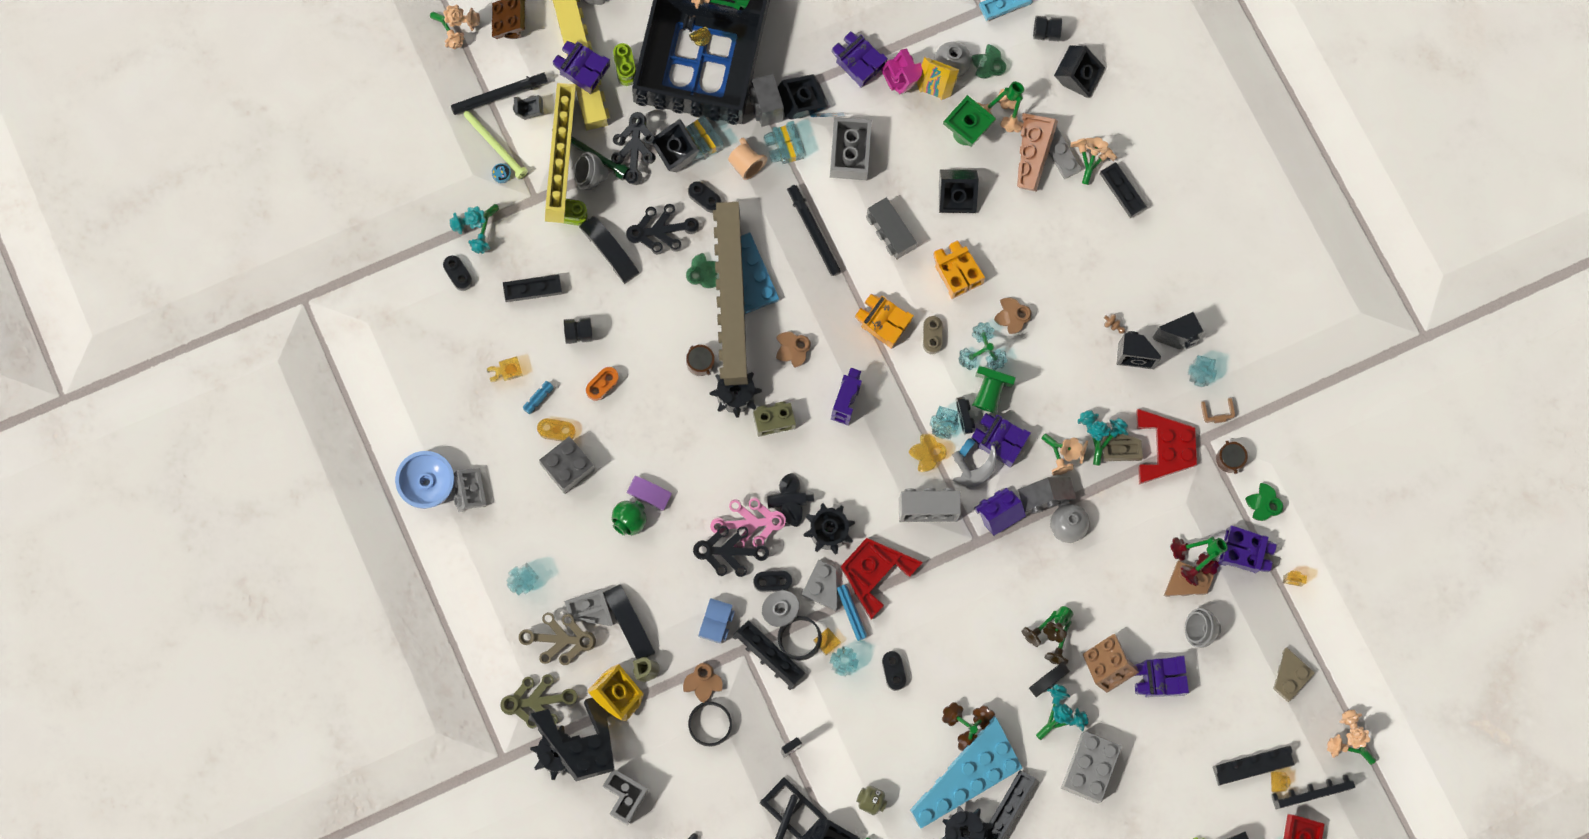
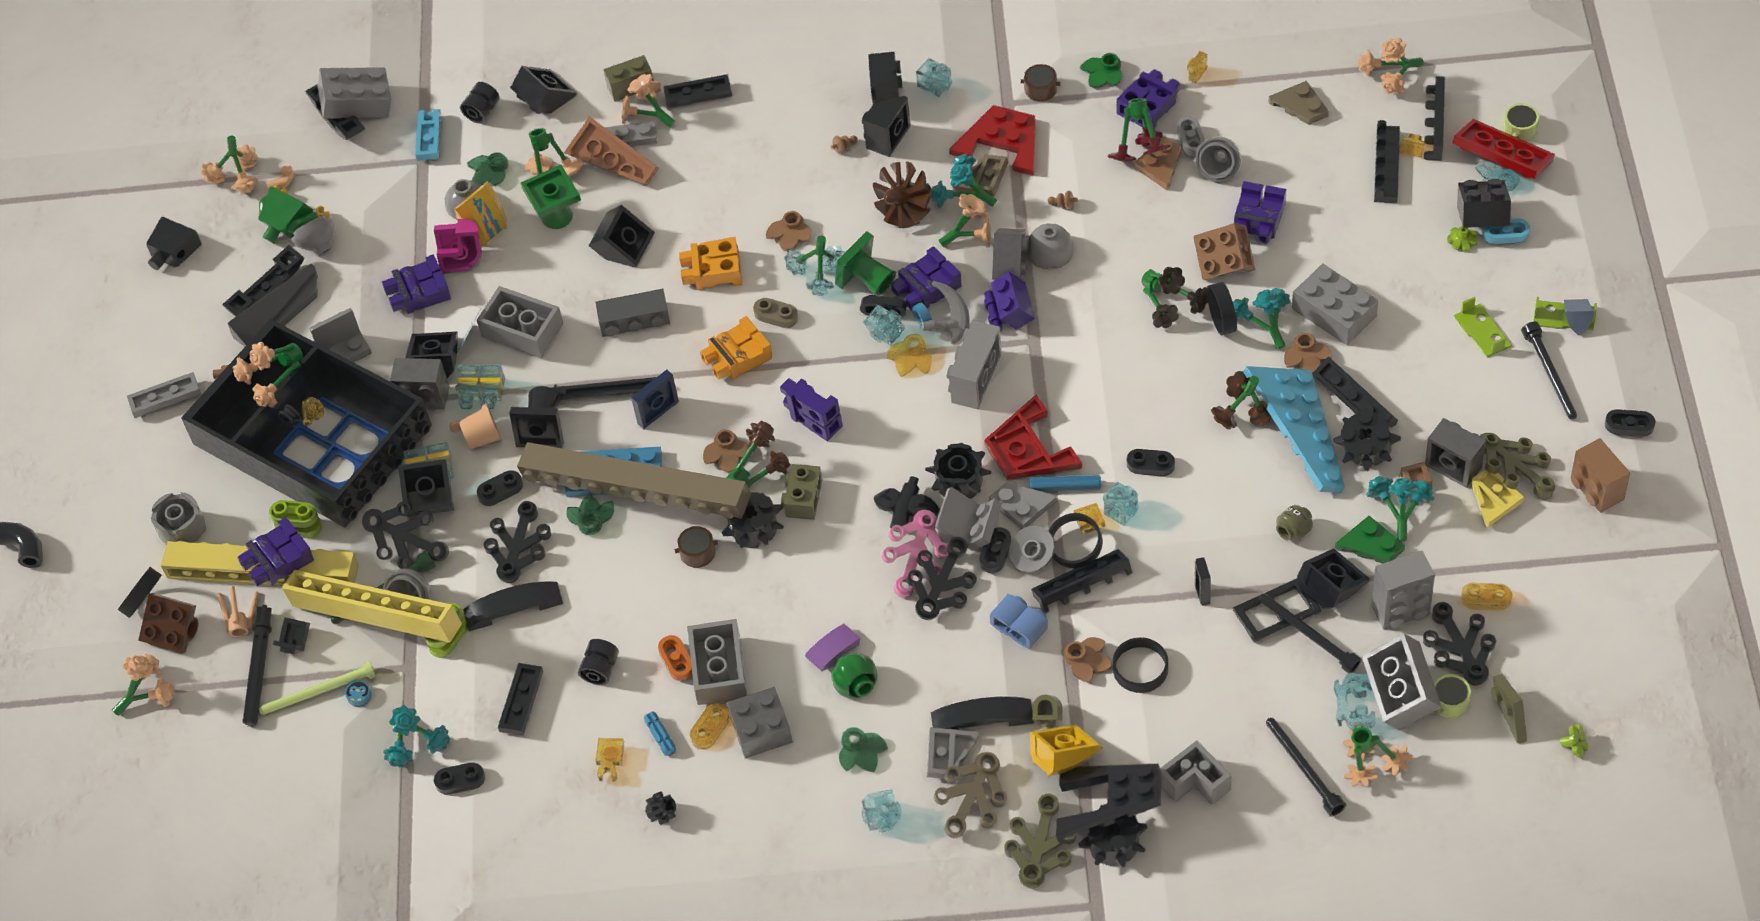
camera: 55 degrees left, 20 degrees down
light blue dish [395,451,454,509] -> none
light grey bracket [453,468,487,512] -> none
medium nougat piece [1201,398,1235,423] -> none
none -> light nougat plant [217,586,259,637]
none -> light grey bracket [309,308,372,362]
none -> black plant [509,386,564,448]
none -> olive brick [603,55,654,102]
none -> dark blue tile [631,369,679,429]
none -> black gear [645,791,677,825]
none -> light grey brick [687,619,747,705]
none -> reddish brown plant [726,421,791,488]
none -> clear green plate [839,727,888,772]
none -> reddish brown piece [873,161,932,228]
none -> light grey bracket [935,487,1002,552]
none -> medium nougat hair [1047,190,1078,210]
none -> light grey plate [1177,116,1205,156]
none -> medium nougat plate [1284,333,1332,373]

